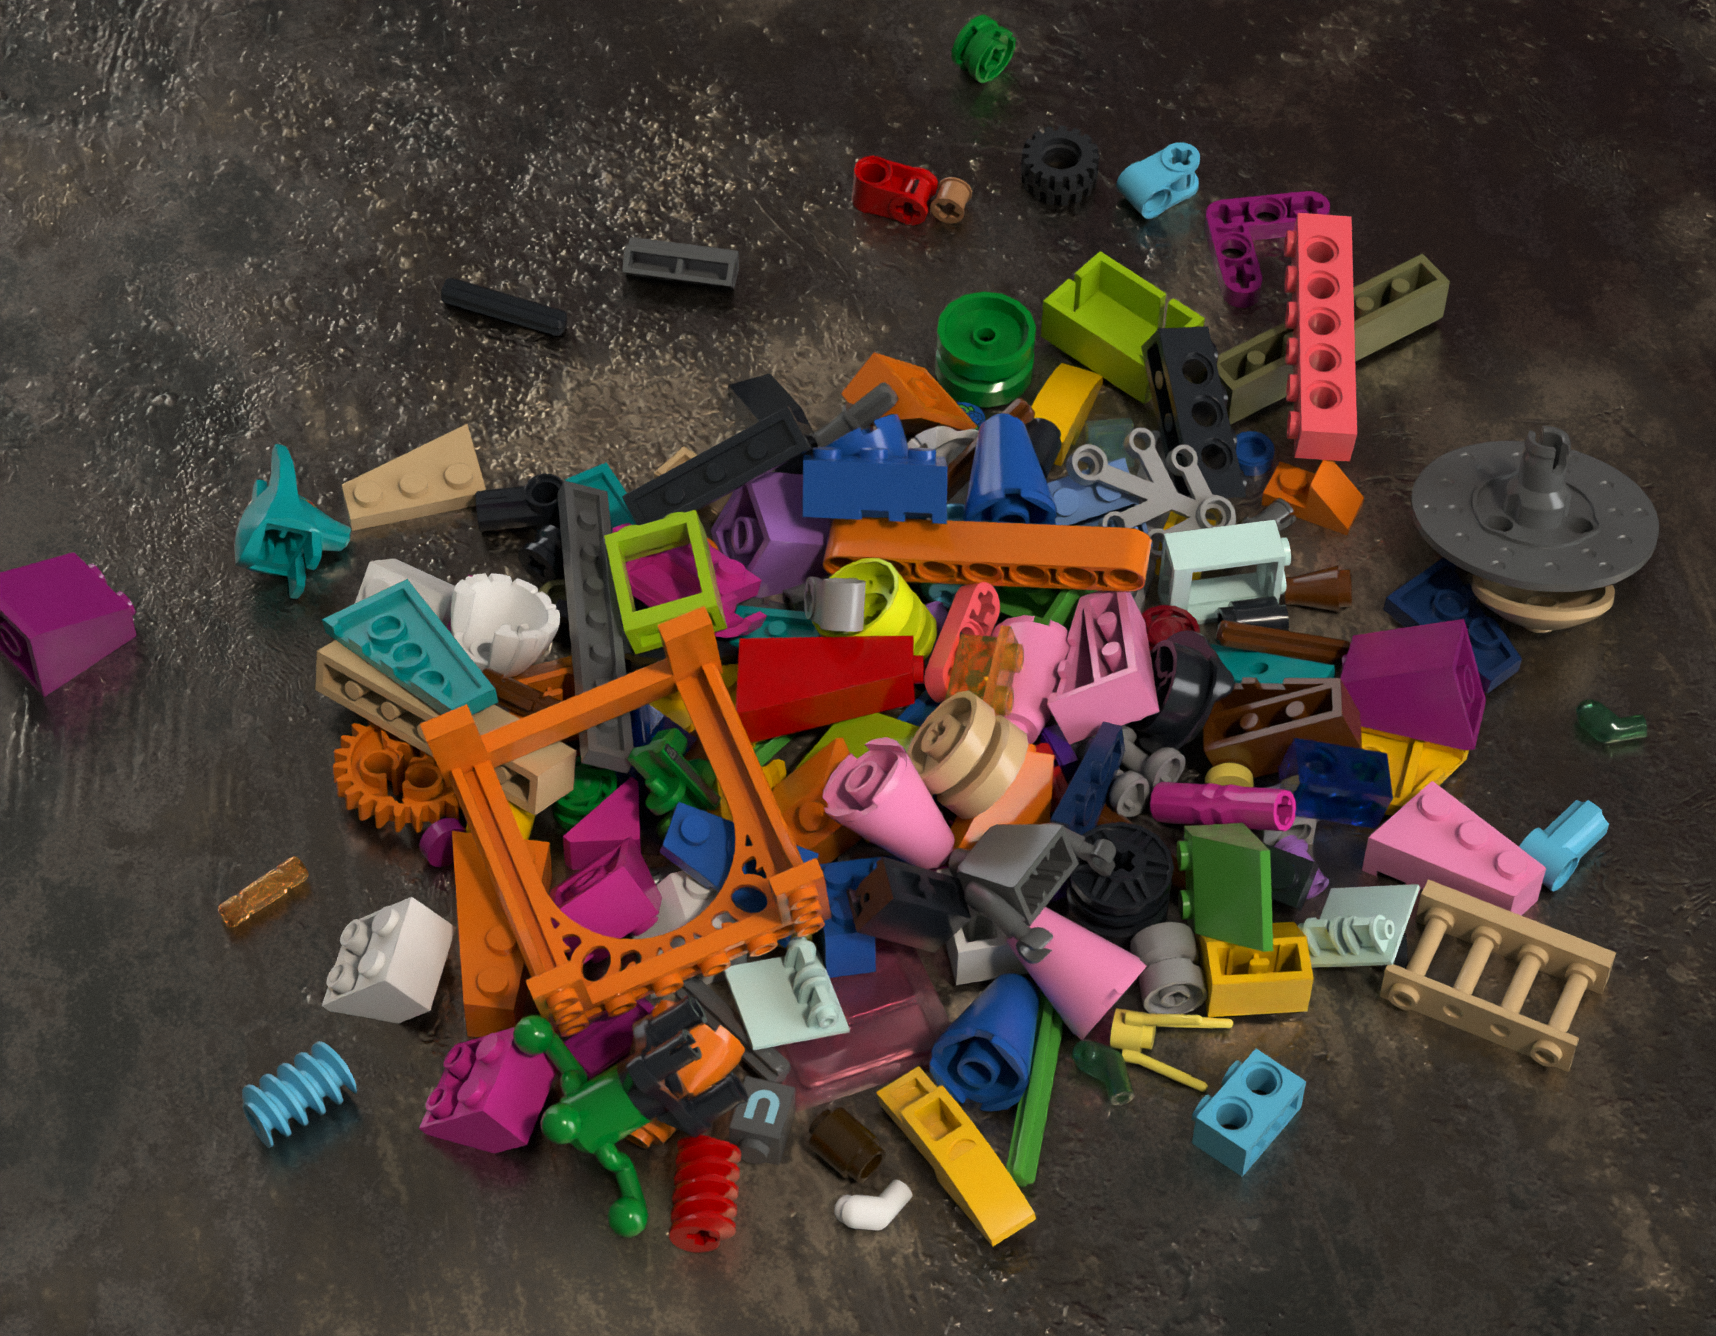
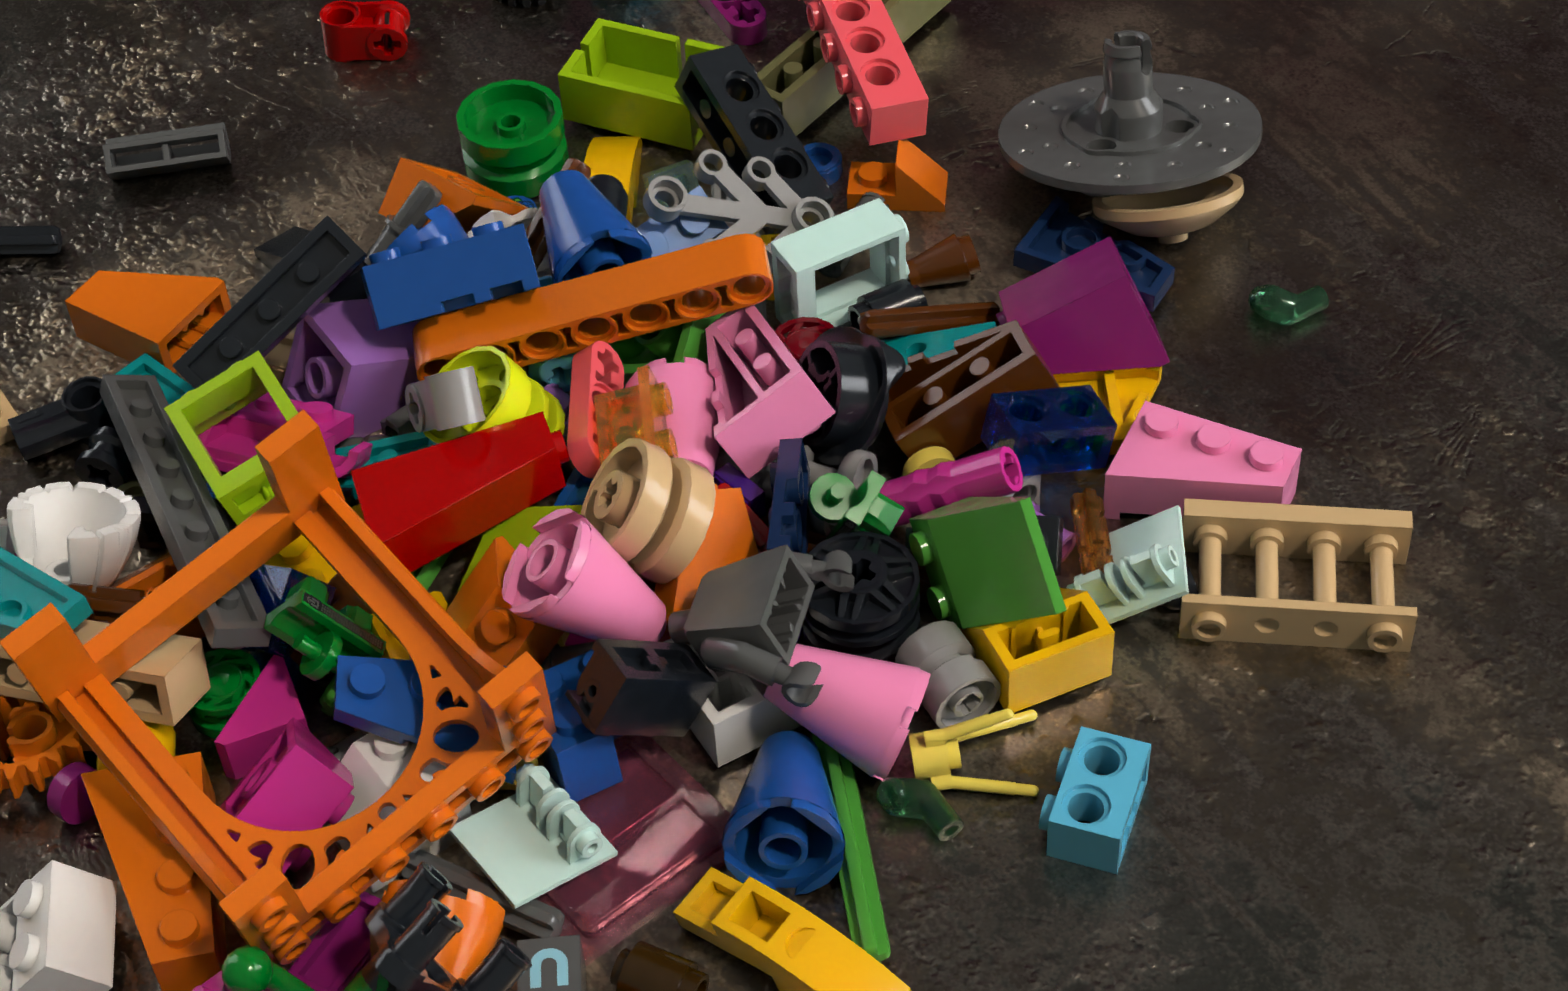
camera: 15 degrees left, 5 degrees down
medium nougat axle [930,177,972,224] -> none
medium azure piece [1519,800,1609,892] -> none
none -> orange slope [65,270,232,373]
none -> green hips [808,470,905,540]
none -> clear orange axle [1070,488,1114,575]

